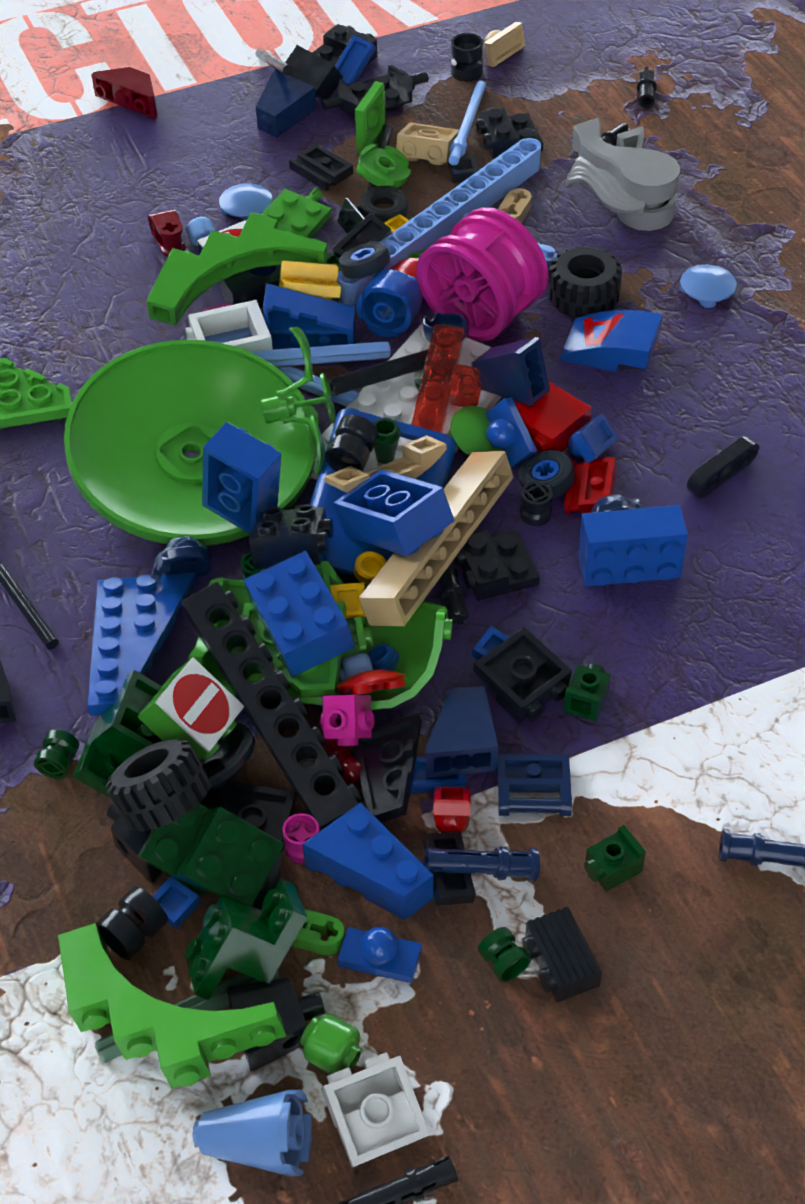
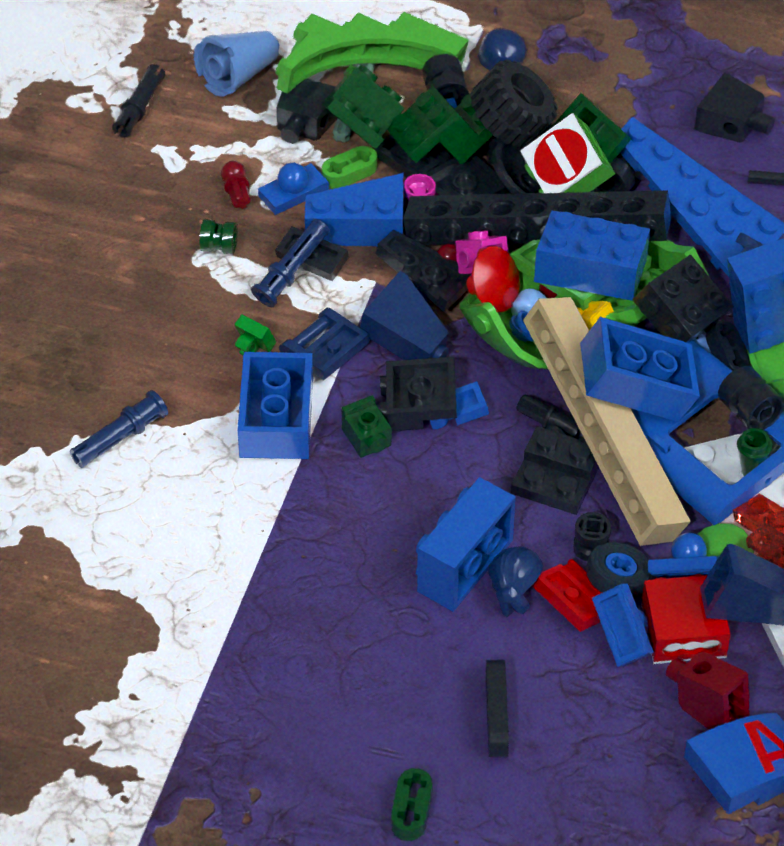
camera: 130 degrees right, 0 degrees up
dark green wheel [34,729,80,779] -> none
bright green head [300,1014,363,1074] -> none
white plate [321,1052,430,1167] -> none
tan slope [324,435,447,493] -> none
red tile [433,786,471,834] -> none
black brick [522,907,602,1002] -> none
dark green brick [584,825,646,892] -> none
none -> dark red axle [221,161,251,210]
none -> green tile [234,314,276,355]
none -> blue brick [237,352,313,459]
none -> dark blue hair [477,28,527,71]
none -> dark red torso [666,651,750,730]

